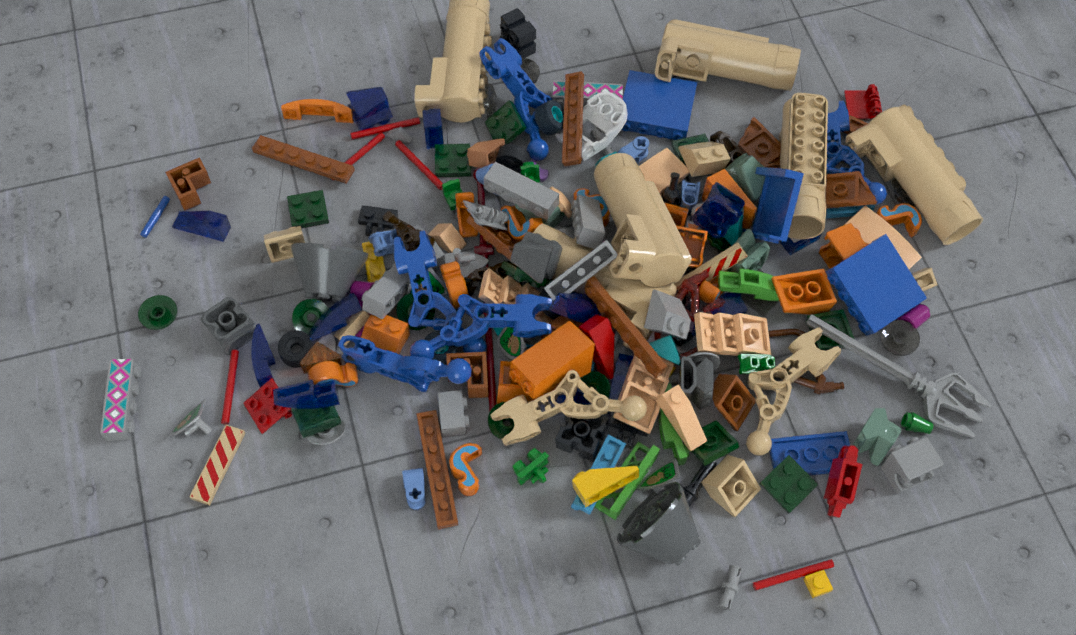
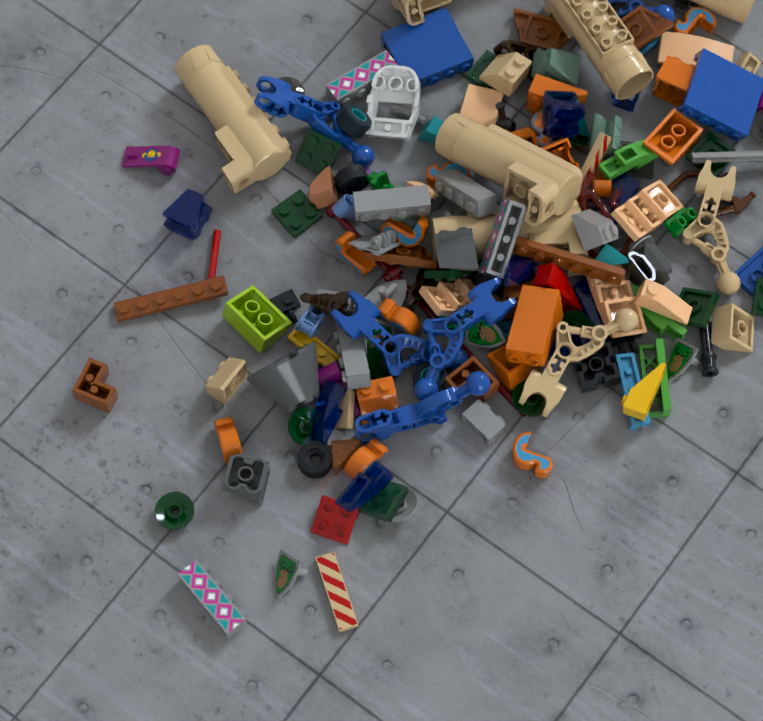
camera: 35 degrees left, 5 degrees up
blue piece [140,196,170,238] -> none
clear blue slope [172,210,231,242] -> none
red bar [221,350,239,425] -> none
clear blue slope [251,324,276,388] -> none
orange slope [281,99,354,123] -> none
dark green plate [287,190,329,228] -> none
red bar [350,117,420,140] -> none
light grey tile [387,127,412,143] -> none
red bar [395,140,443,190] -> none
medium blue piece [402,468,426,510] -> none
dark orange plate [417,410,458,529] -> none
clear blue brick [422,109,444,149] -> none
light nougat slope [428,223,467,253] -> none
green bracket [442,179,463,211] -> none
clear smoke dish [483,83,498,119] -> none
black brick [500,8,536,59] -> none
green hips [512,448,549,486] -> none
dark orange plate [562,71,584,167] -> none
medium blue piece [617,136,649,164] -> none
dark grey cone [617,482,701,565] -> none
medium blue piece [680,180,700,215] -> none
dark orange slope [712,374,756,431] -> none
blue panel [742,167,804,244] -> none
none -> magenta door [122,146,180,175]
none -> orange animal [214,416,243,465]
none -> lime slope [222,285,292,354]

